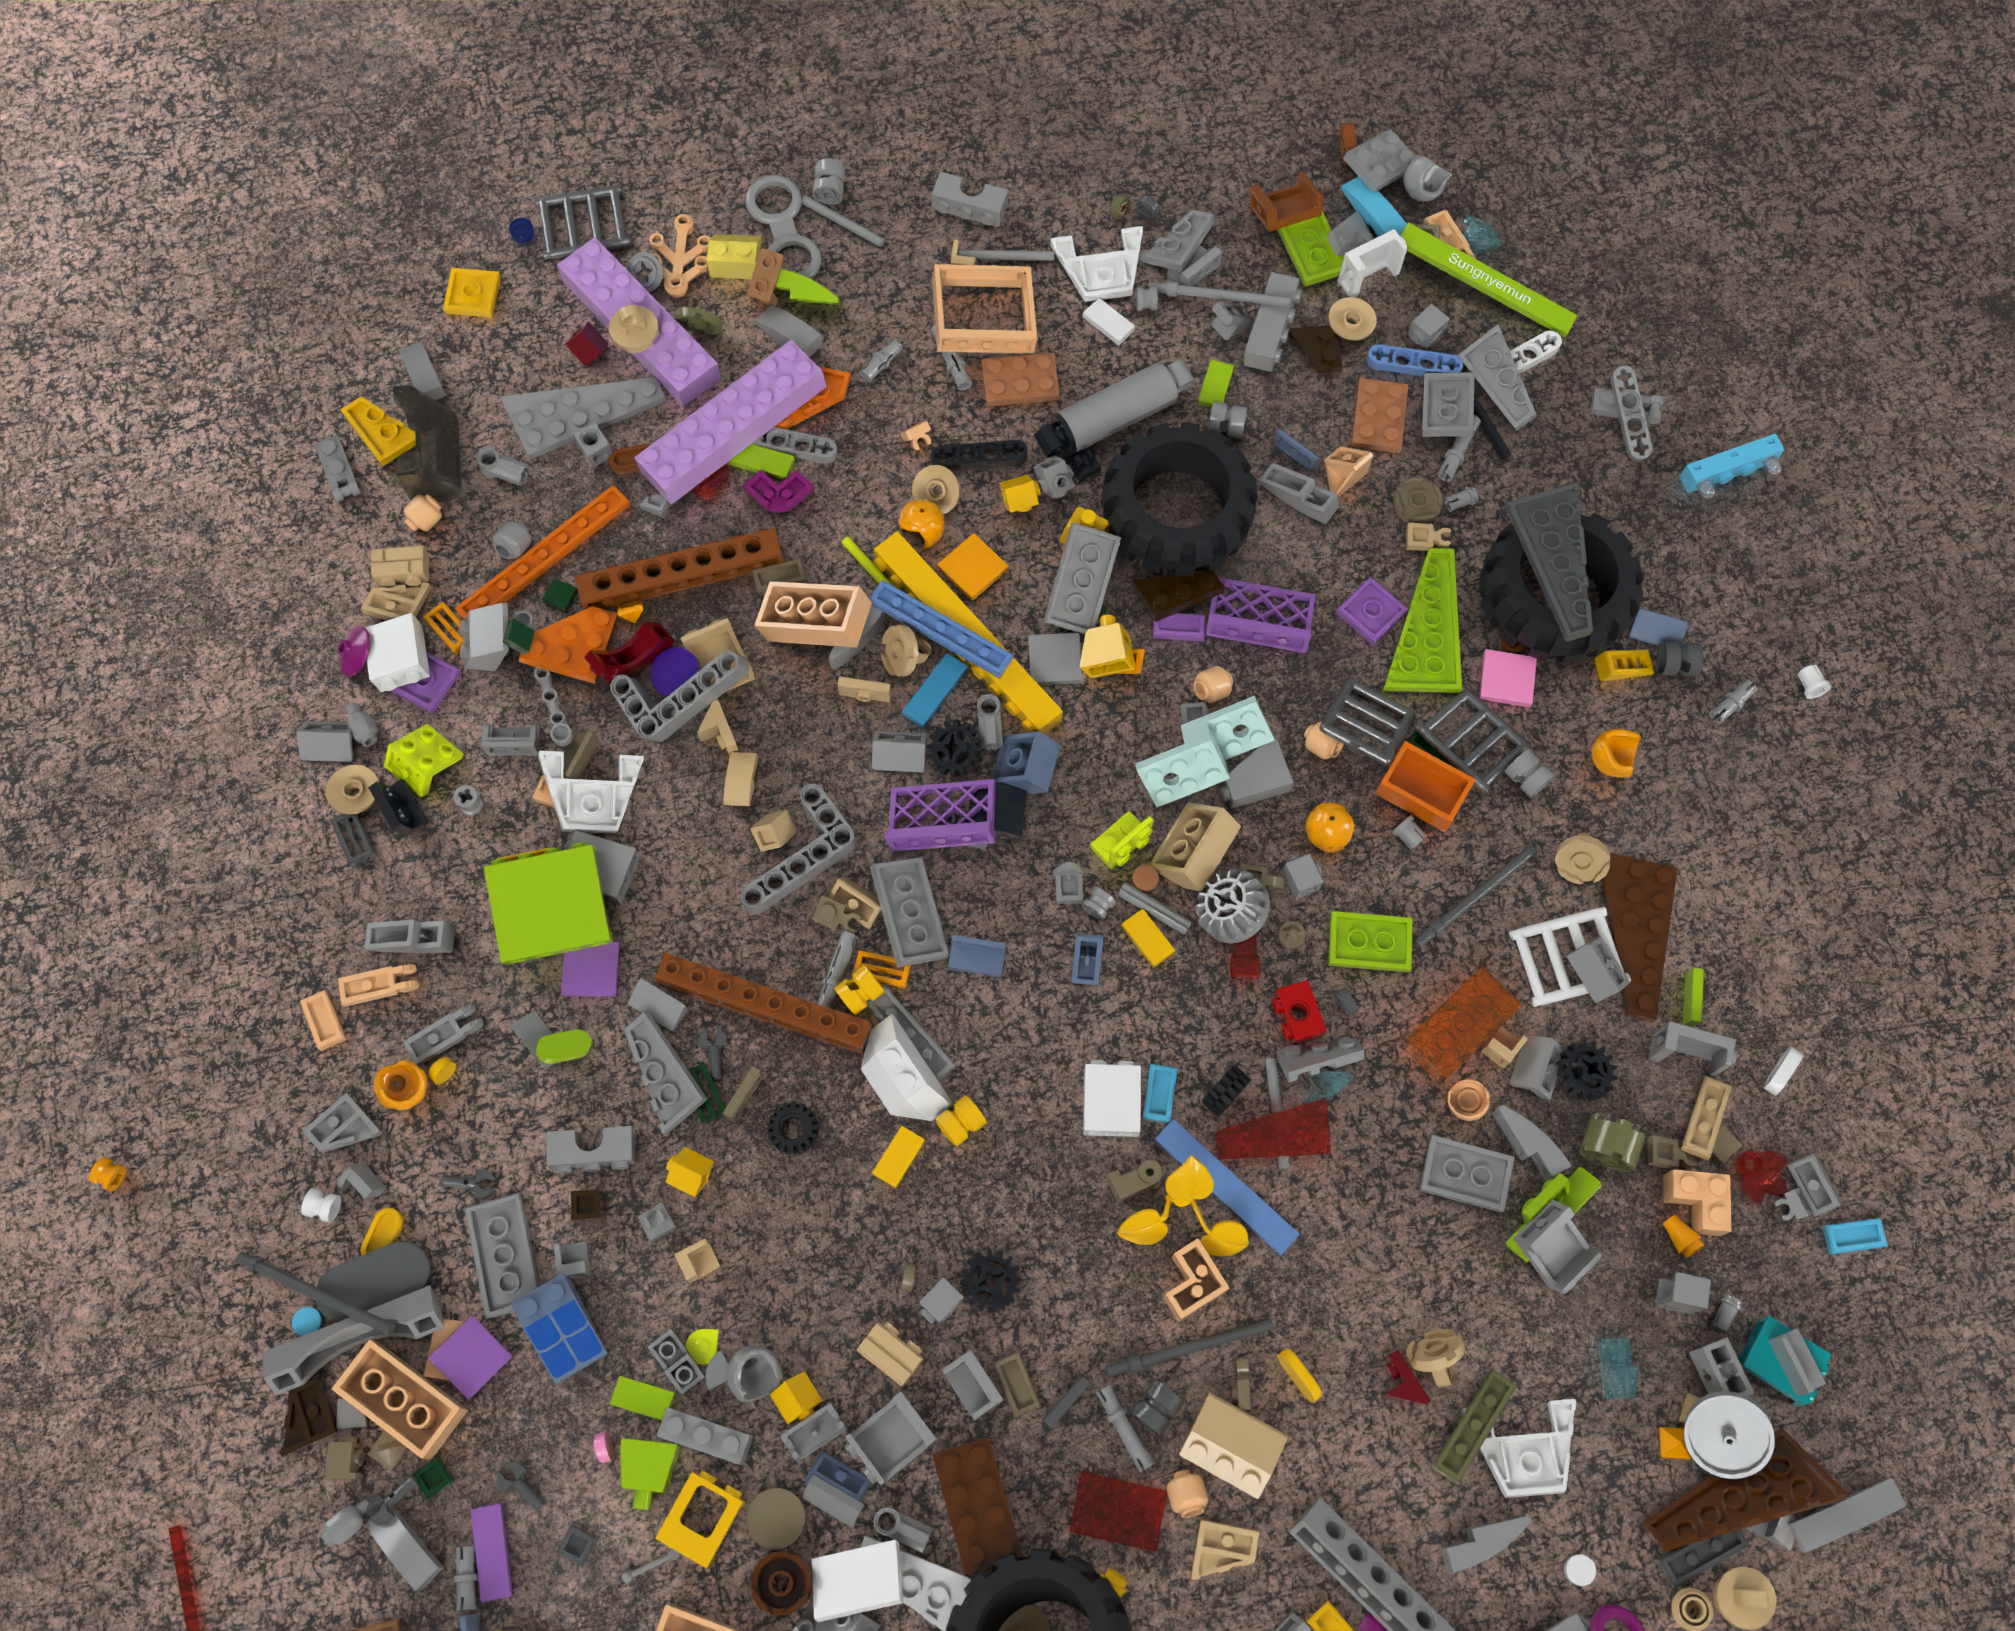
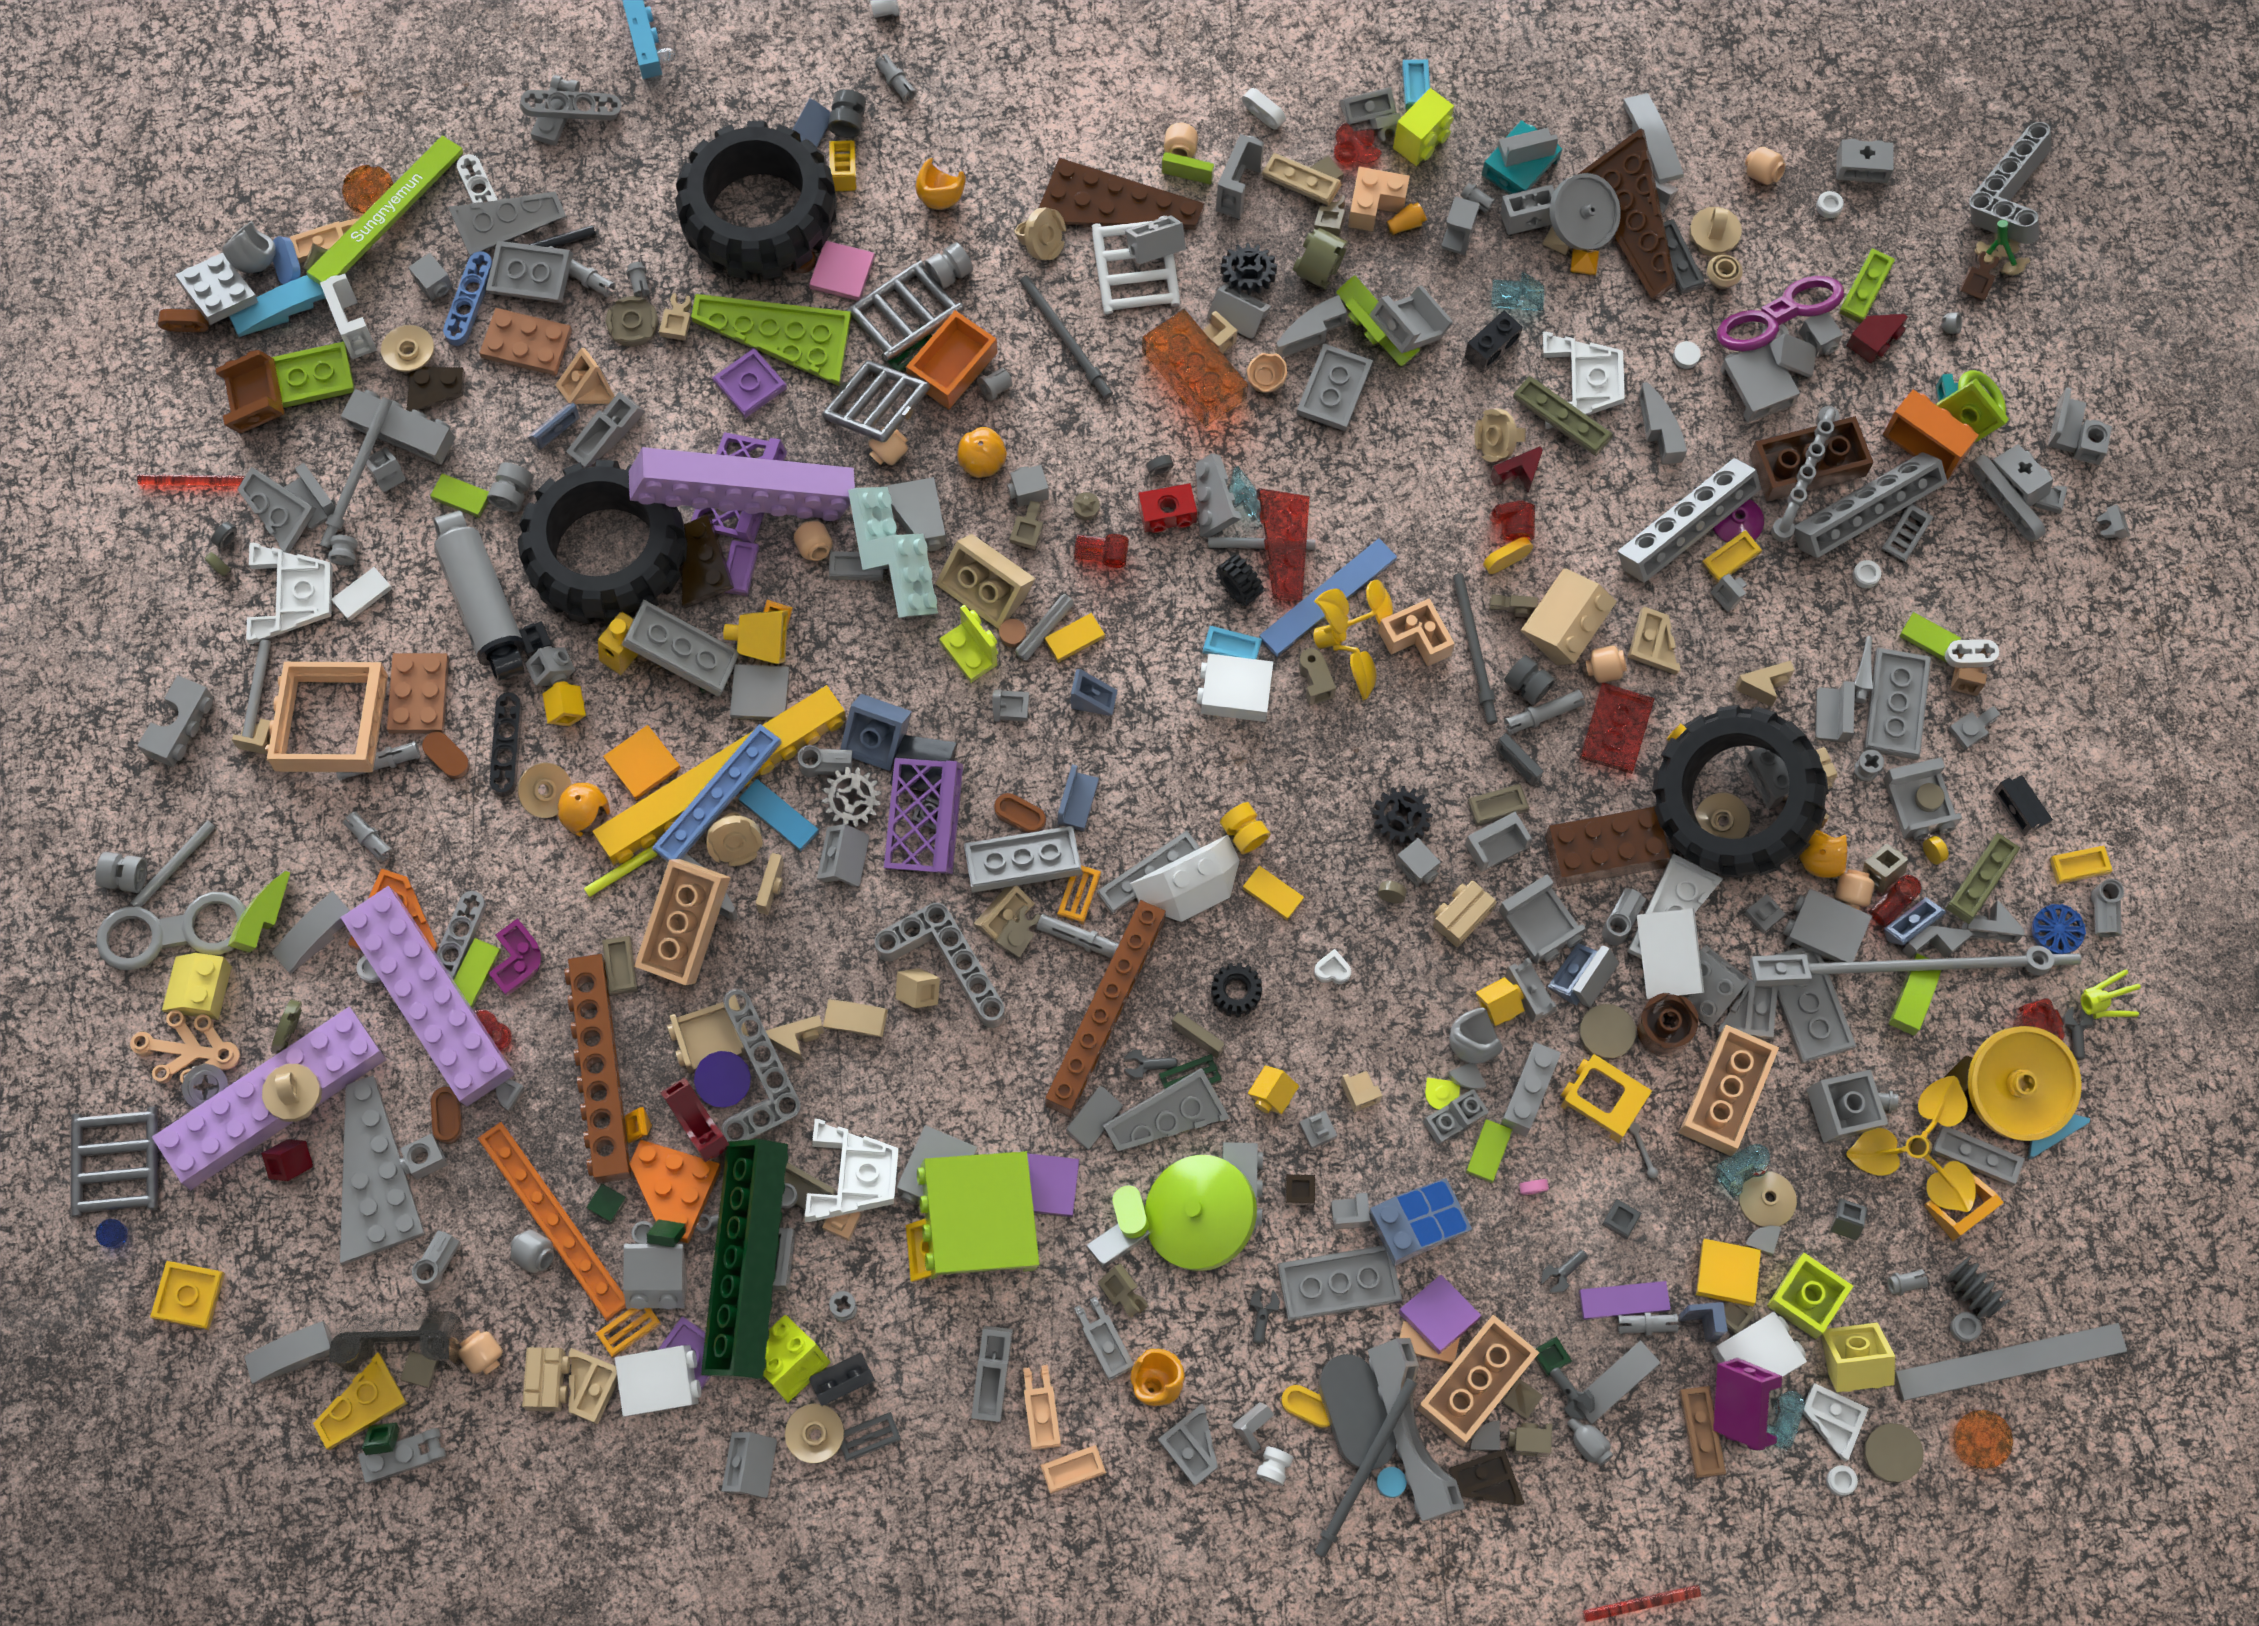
camera: 85 degrees left, 0 degrees up
magenta dish [337,626,370,677] -> none
light grey plant [346,703,378,747] -> none
yellow tile [428,1057,456,1085] -> none
lime torso [621,1438,681,1510] -> none
medium nougat bracket [746,248,785,307] -> none
yellow wheel [834,964,886,1015] -> none
light nougat tile [900,421,931,451] -> none
light grey wheel [1082,887,1116,921] -> none
light grey gear [1195,868,1270,943] -> none
light grey wing [1327,211,1373,256] -> none
lime plate [1328,911,1413,973] -> none
clear light blue slope [1463,215,1503,256] -> none
dark grey wing [1505,482,1593,642] -> none
none -> clear red bar [137,474,245,486]
none -> medium blue tile [273,236,301,284]
none -> clear orange tile [342,165,394,214]
none -> dark green tile [362,1422,400,1455]
none -> dark orange tile [422,732,470,779]
none -> lavender brick [629,447,855,521]
none -> dark green brick [701,1139,788,1379]
none -> dark orange tile [994,793,1046,833]
none -> dark tan plate [1097,1264,1148,1318]
none -> lime dish [1145,1155,1257,1271]
none -> light nougat head [1164,123,1198,158]
none -> white tile [1314,949,1351,984]
none -> neon yellow brick [1393,88,1454,166]
none -> black brick [1464,310,1523,374]
none -> clear red piece [1489,500,1536,542]

